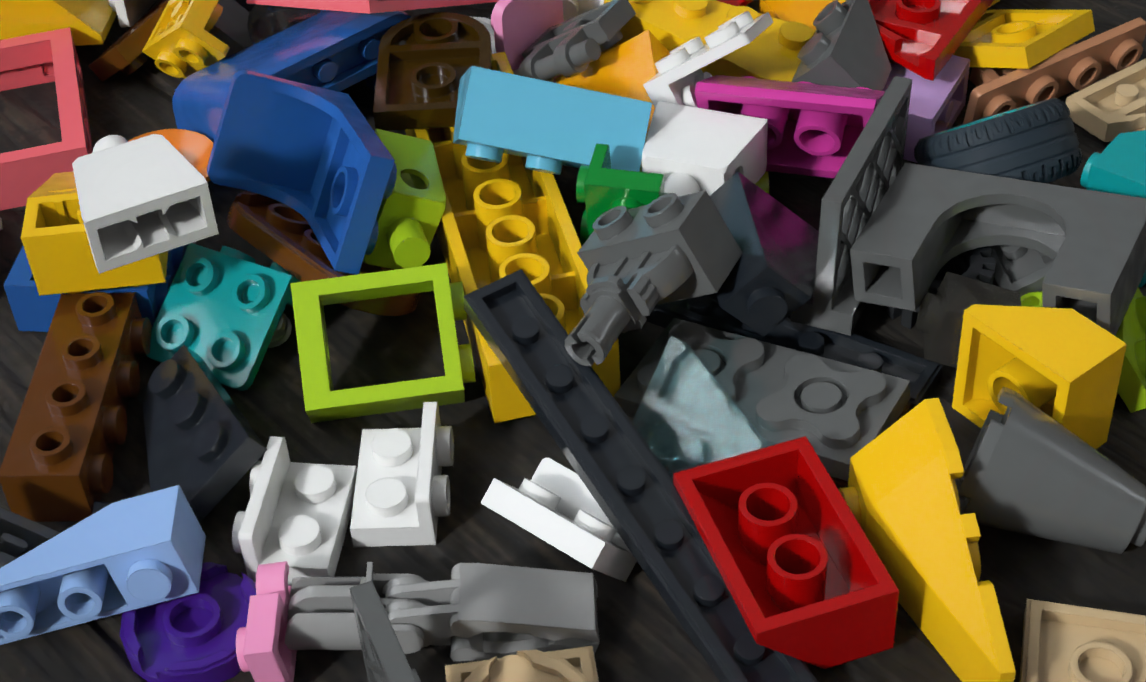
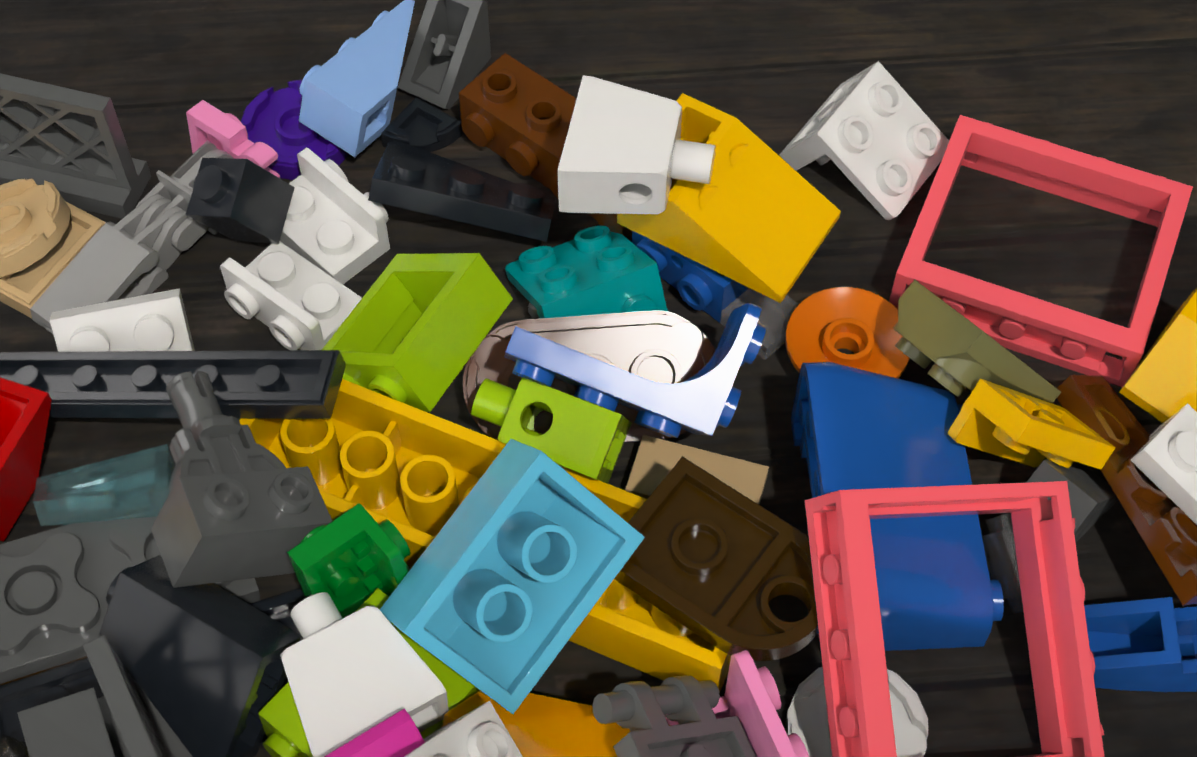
camera: 125 degrees right, 15 degrees up
none -> black brick [186,158,295,244]
none -> olive slope [893,279,1061,403]

